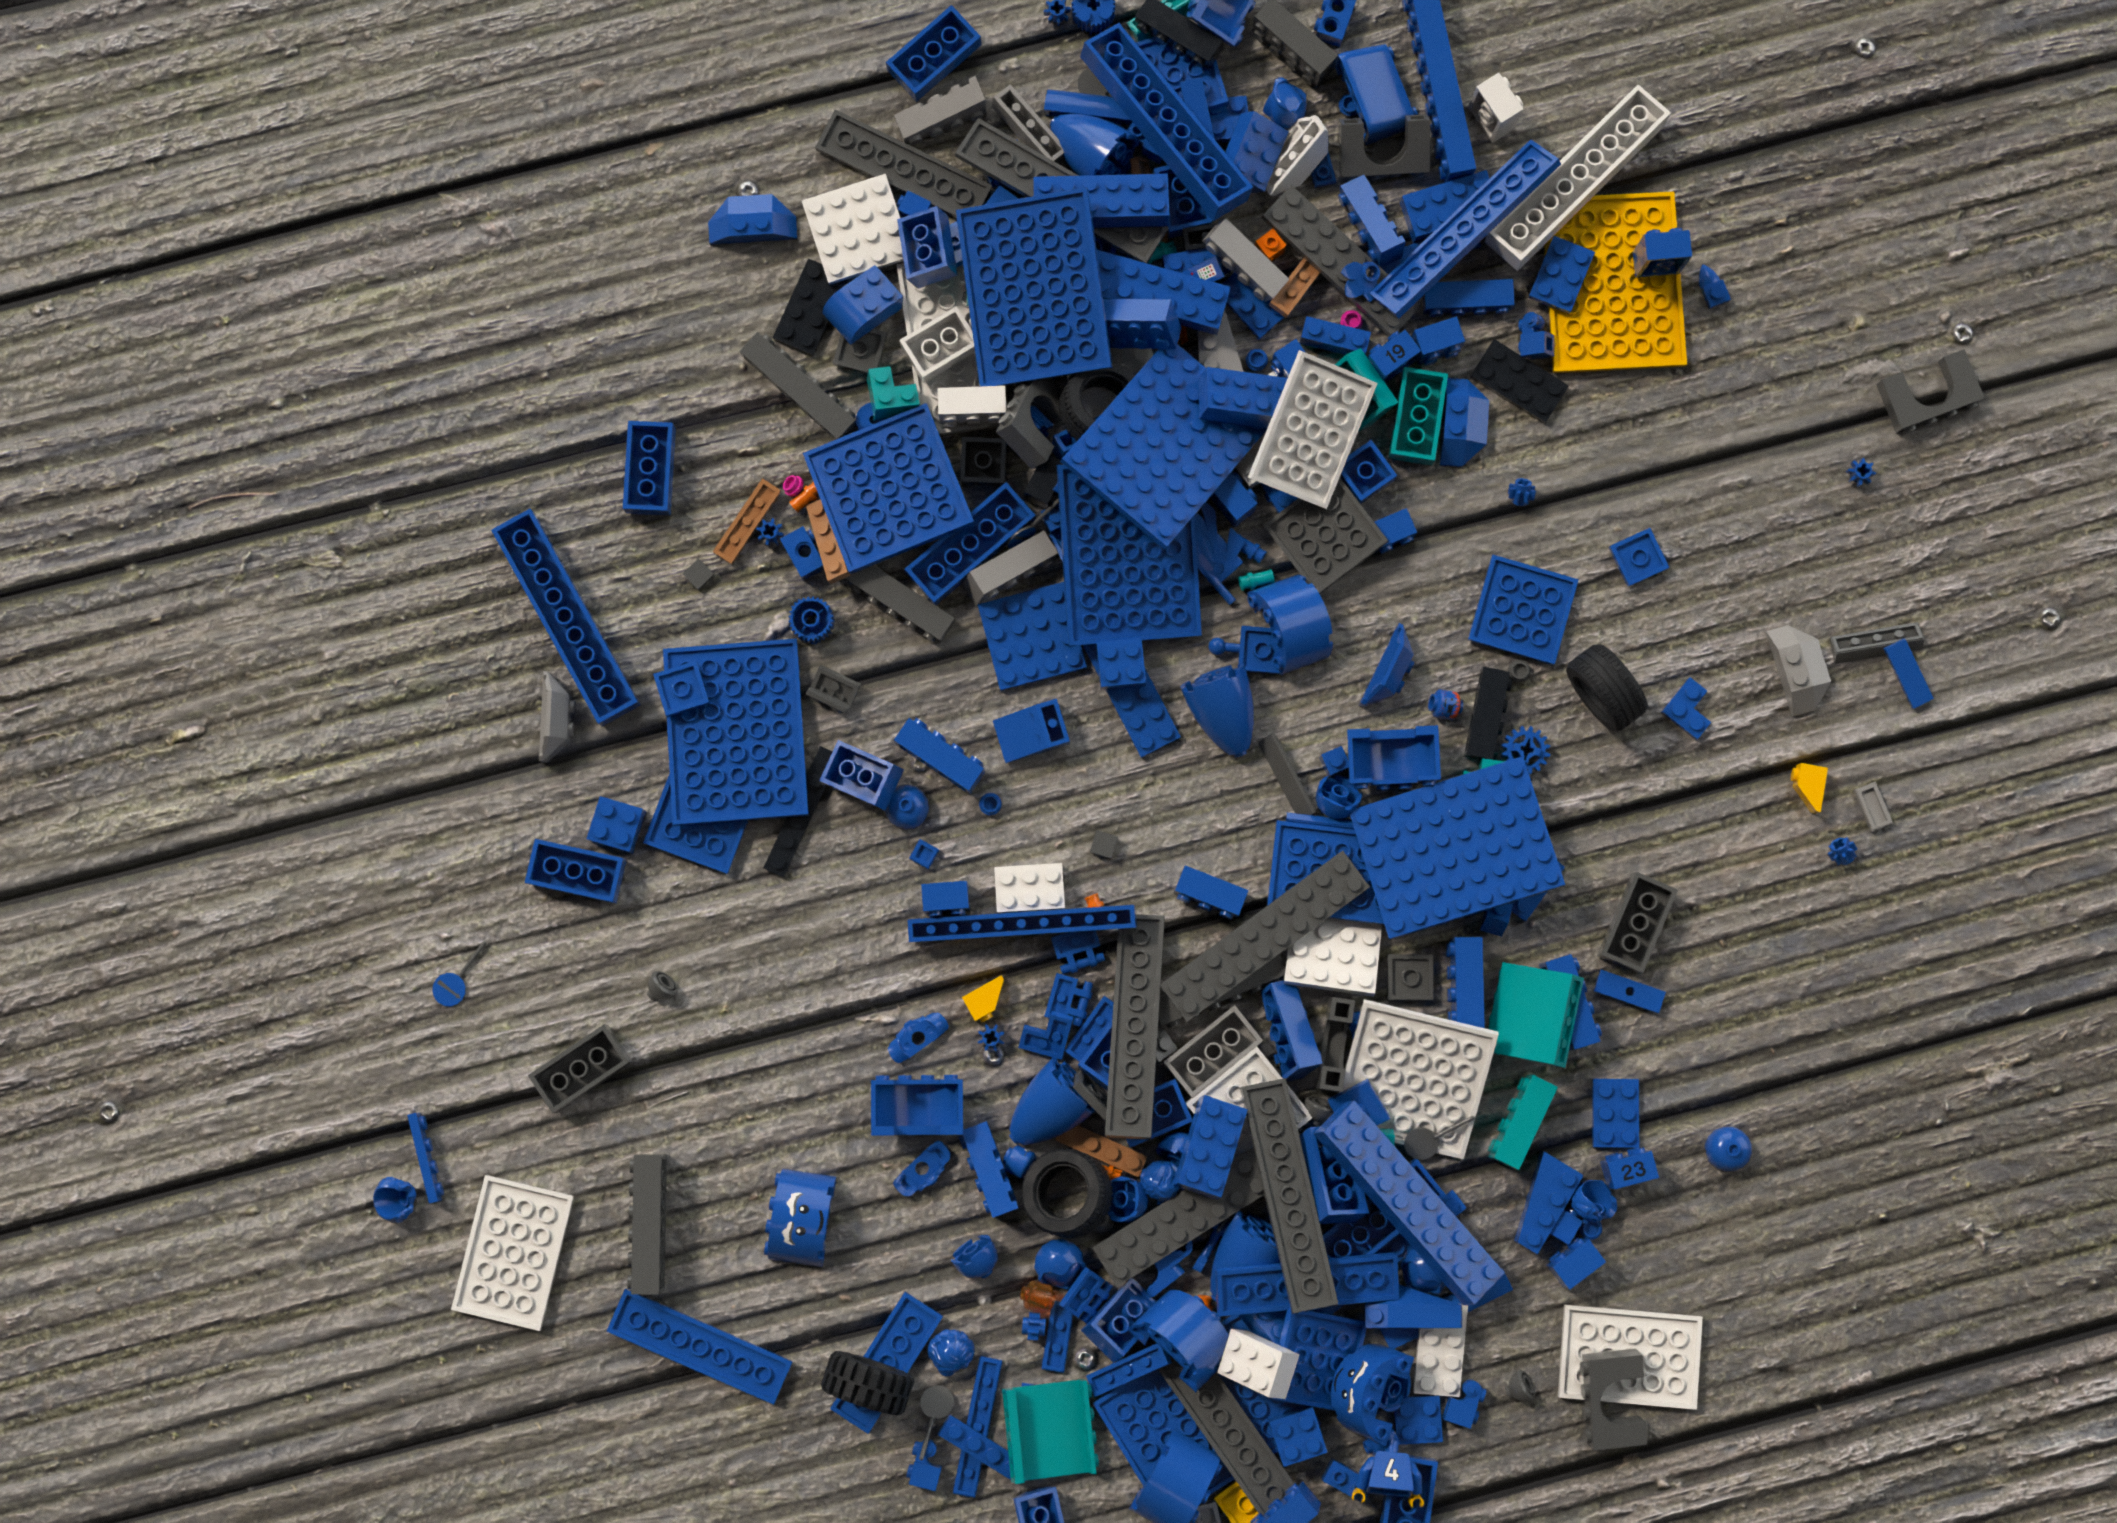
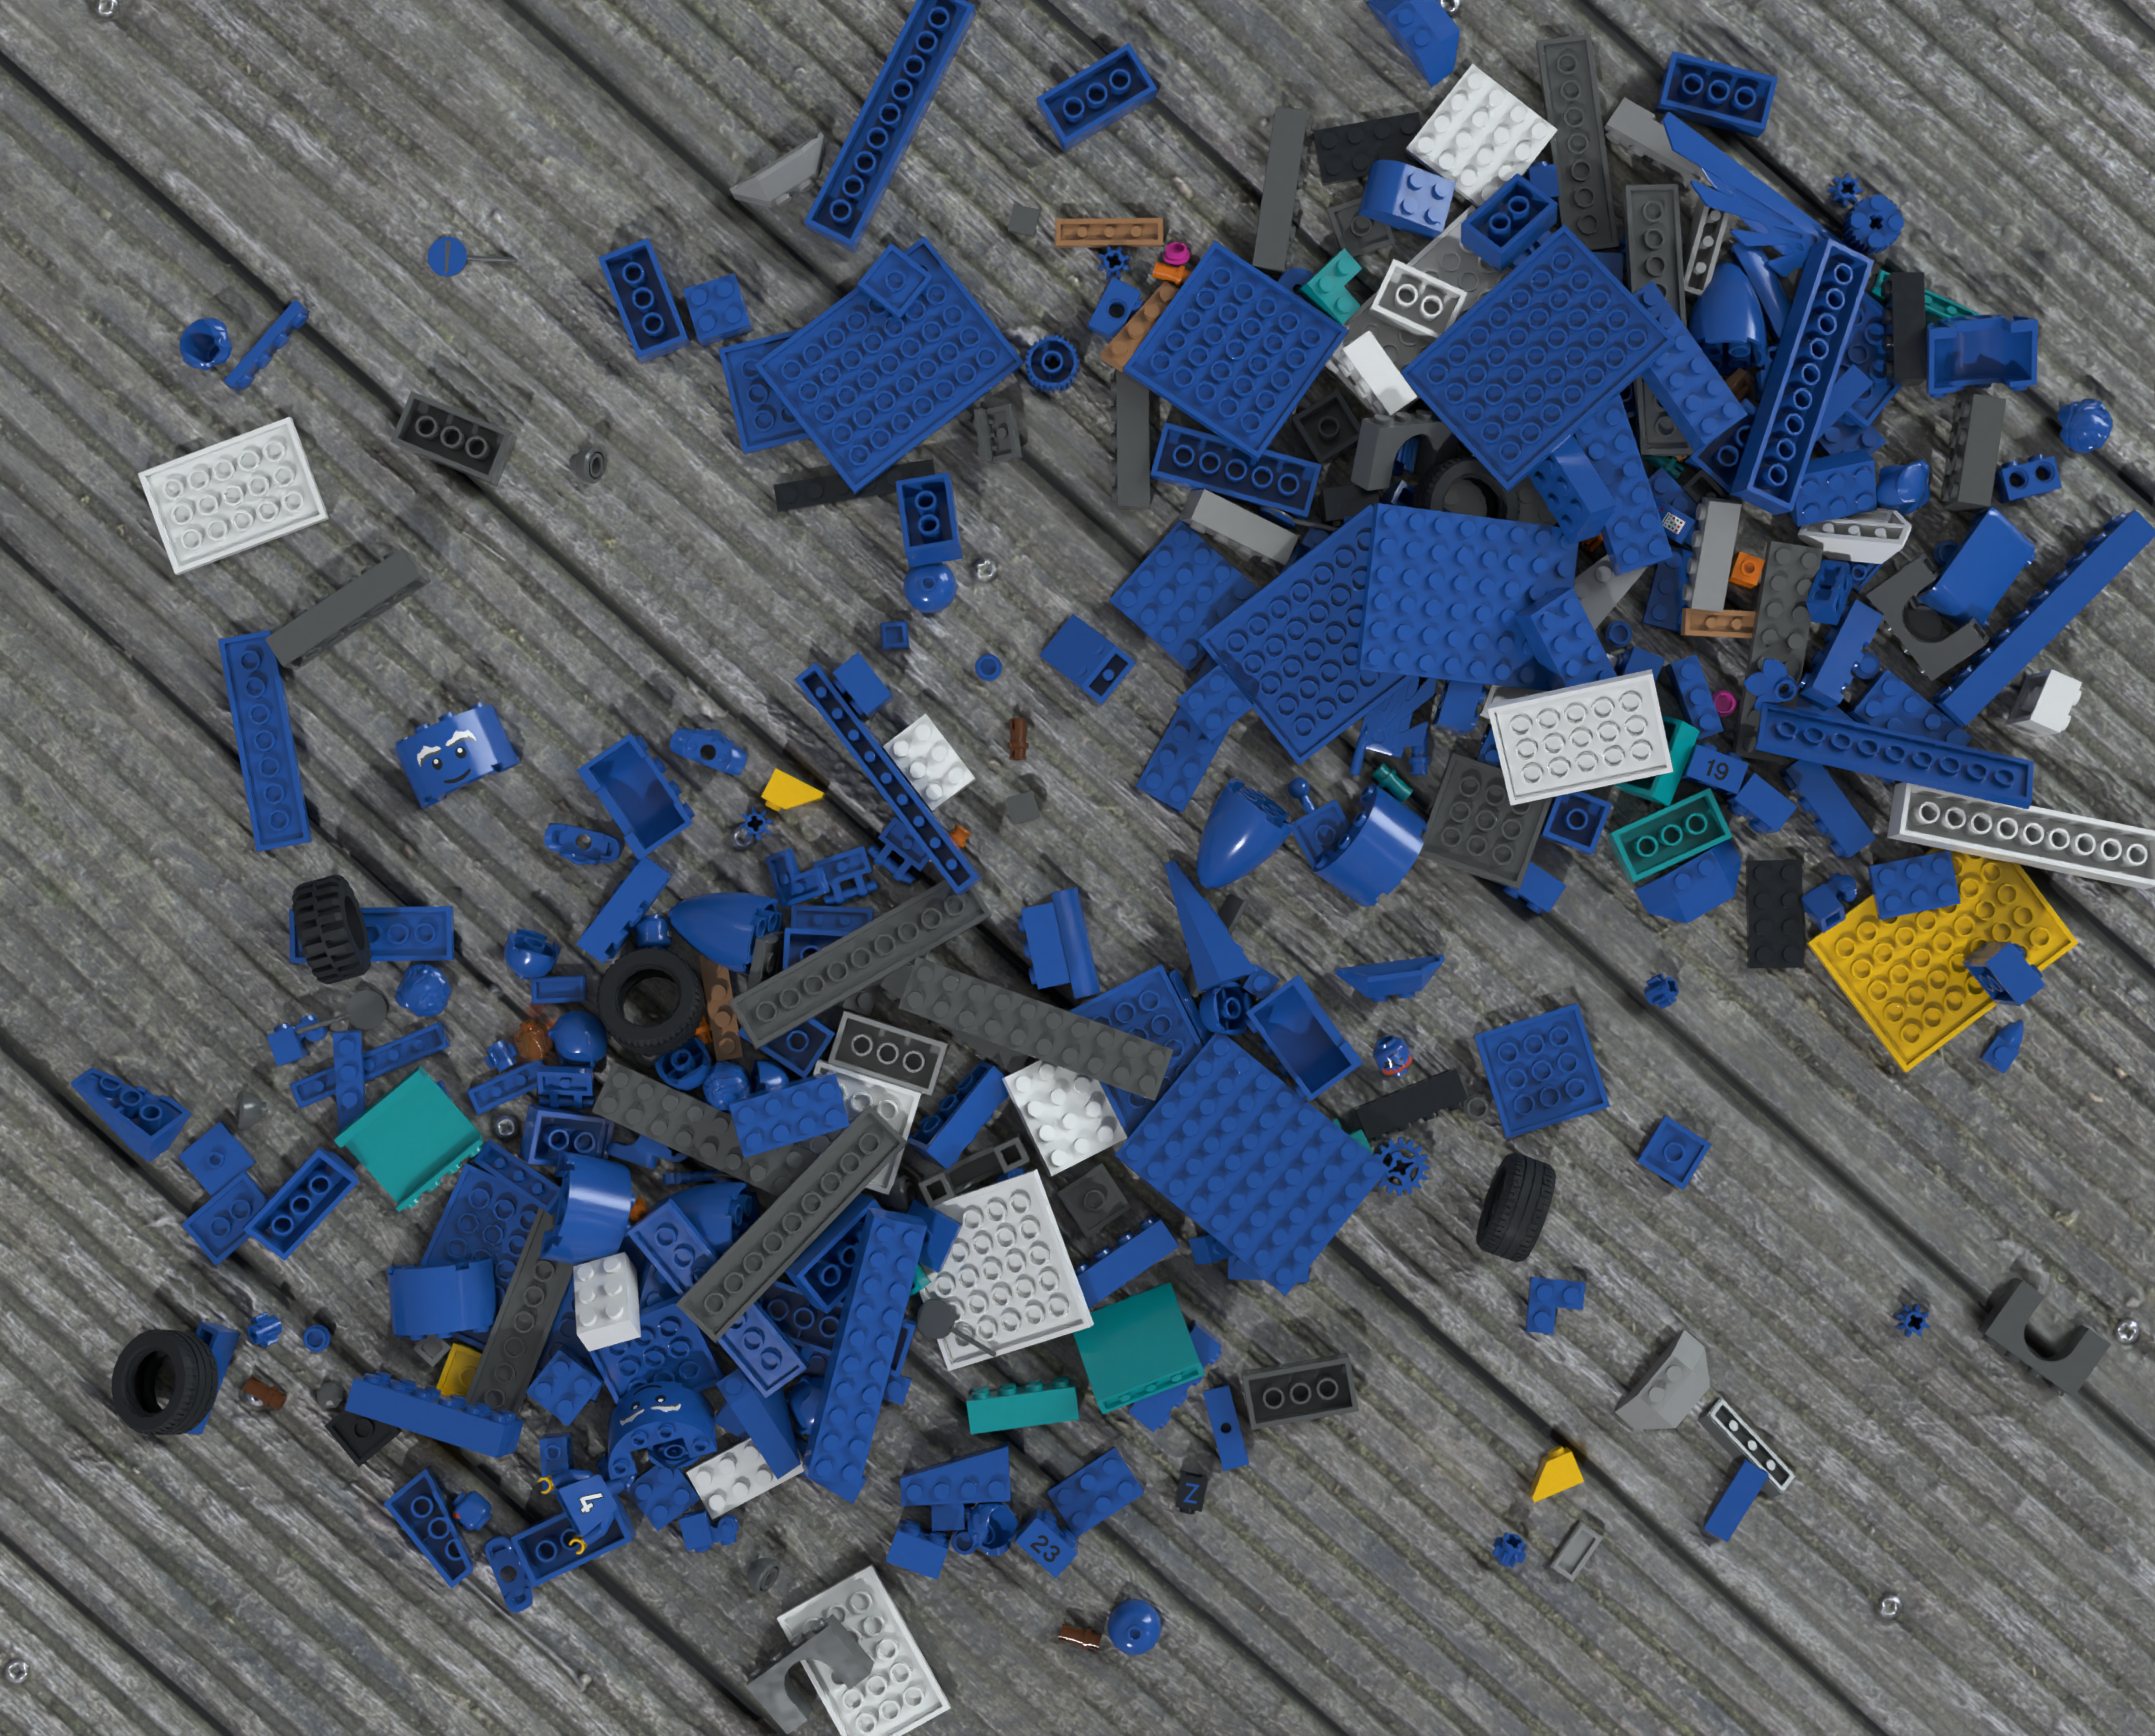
camera: 55 degrees right, 5 degrees up
blue brick [894,718,985,795] -> none
none -> blue tile [531,975,587,1004]
none -> reddish brown pin [1007,718,1029,761]
none -> blue brick [1051,887,1101,999]
none -> reddish brown pin [1058,1624,1102,1652]
none -> blue wedge [1165,860,1258,991]
none -> black brick [1174,1470,1208,1514]
none -> blue animal [1662,112,1852,277]
none -> blue brick [1806,559,1853,625]
none -> blue plate [1853,652,1880,679]

